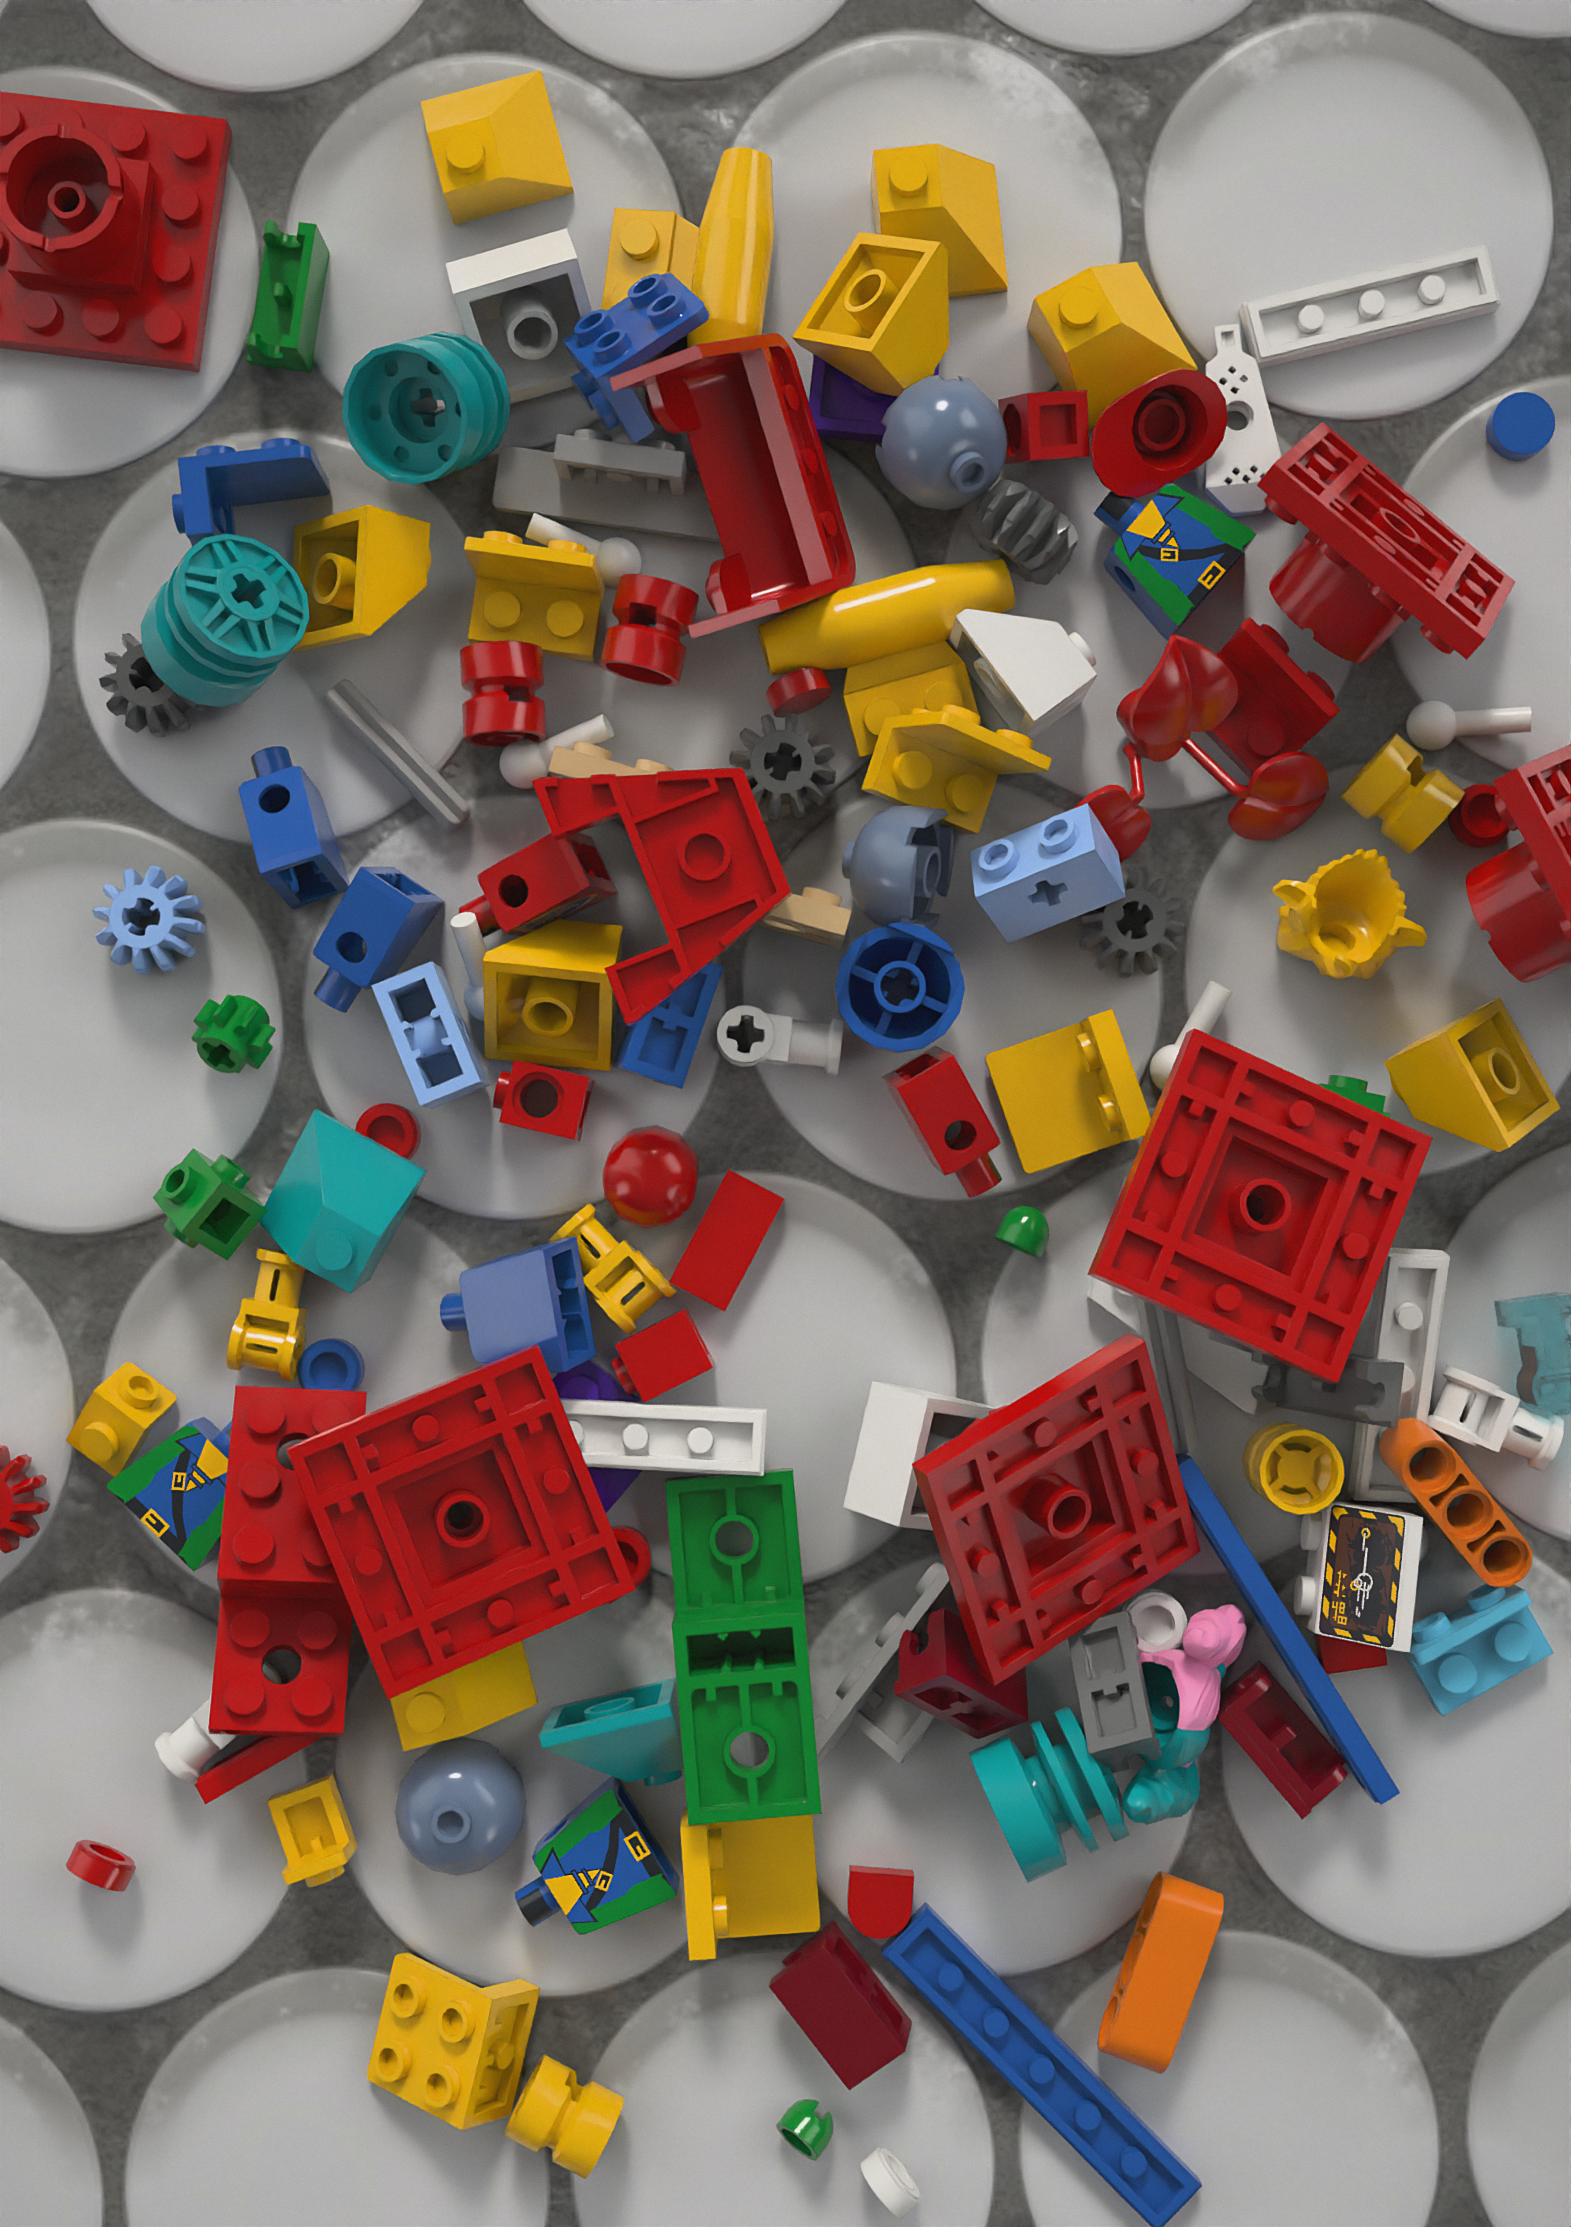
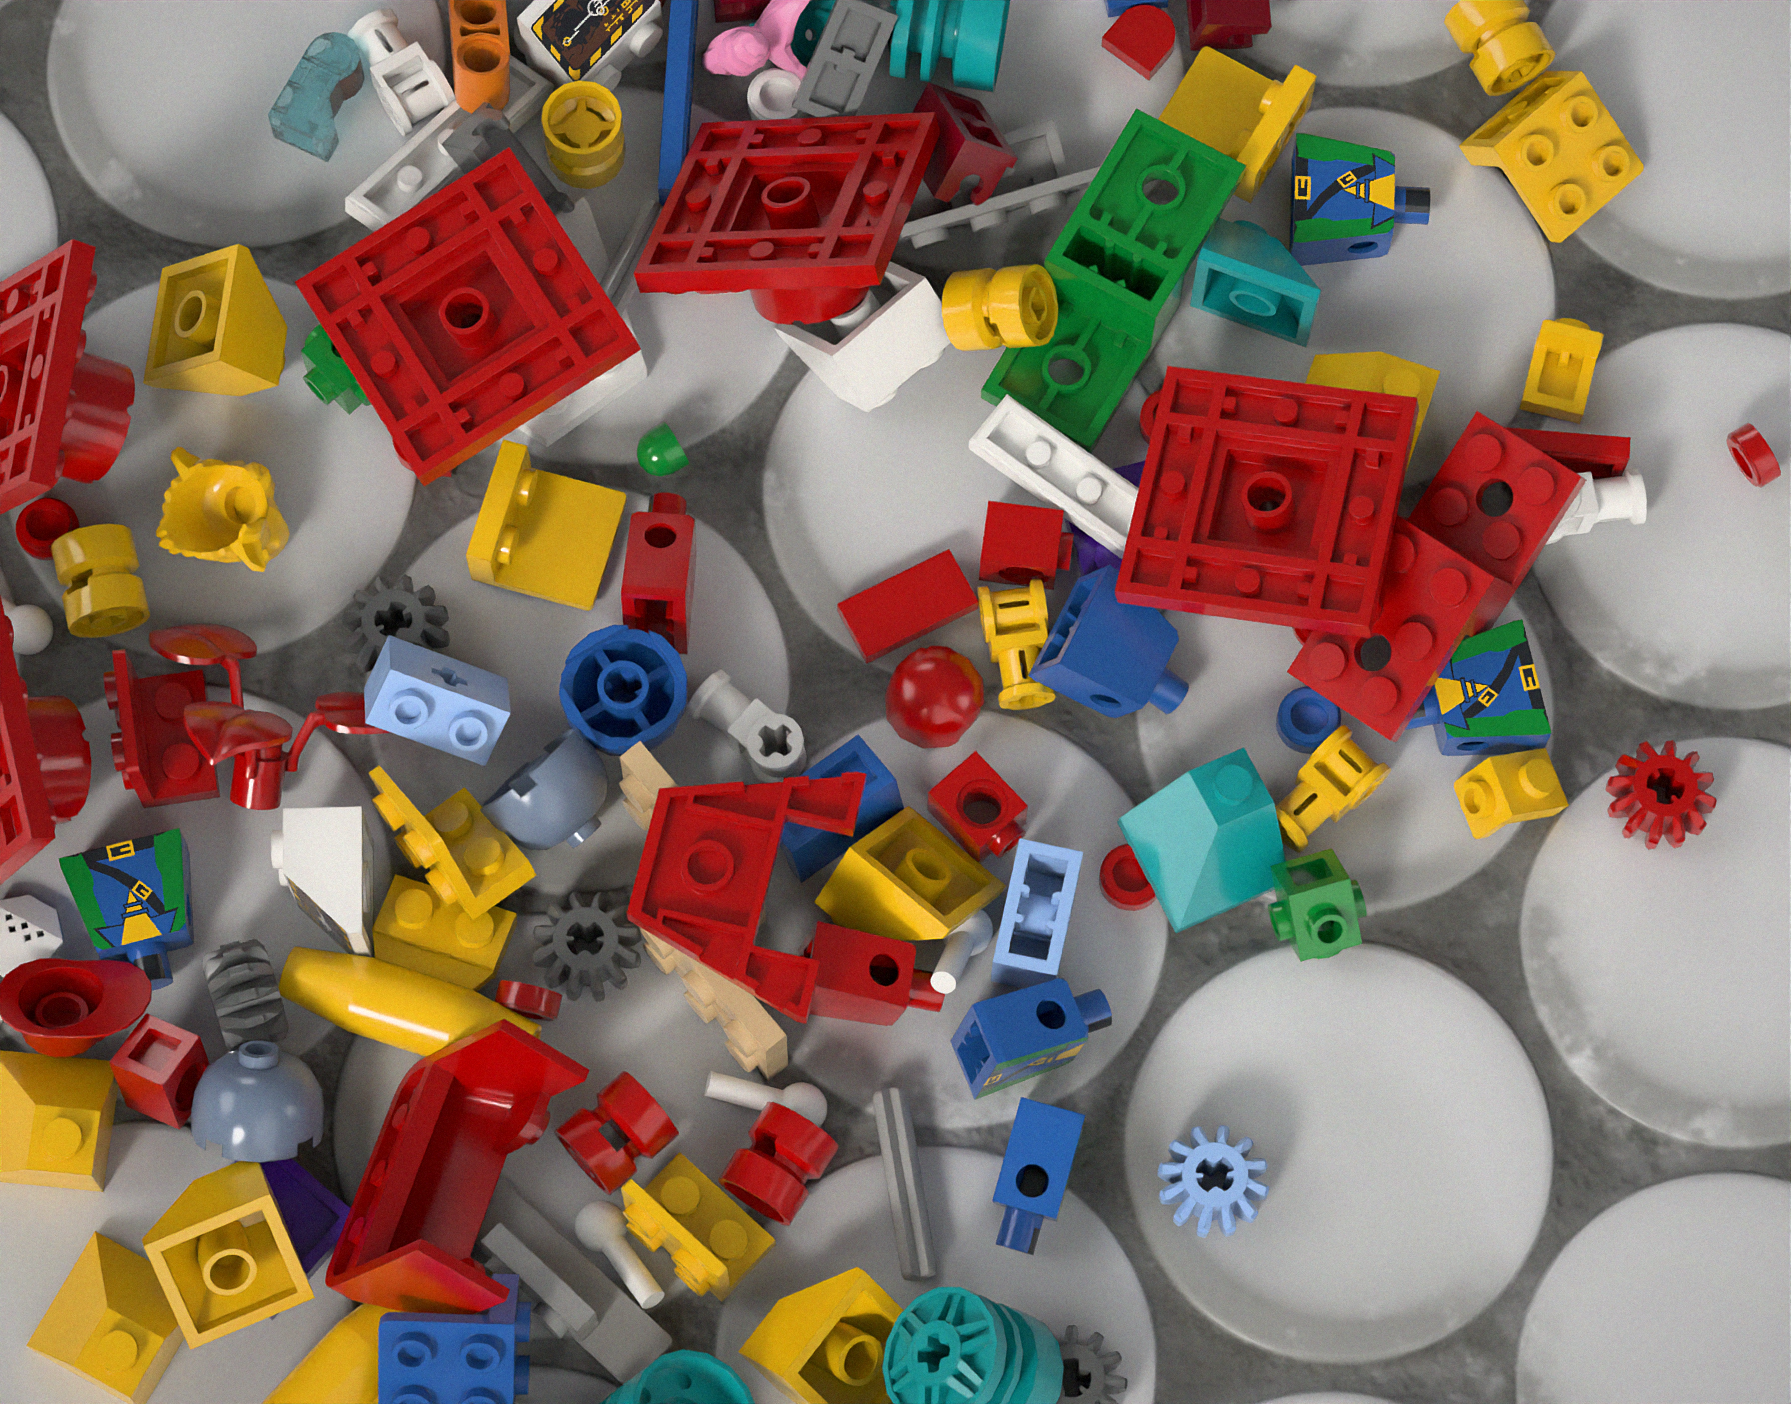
camera: 150 degrees left, 15 degrees down
green gear [191,994,276,1074] -> none
sand blue cylinder [395,1737,527,1875] -> none
white bar [1150,980,1232,1091] -> none
none -> yellow wheel [941,264,1058,351]

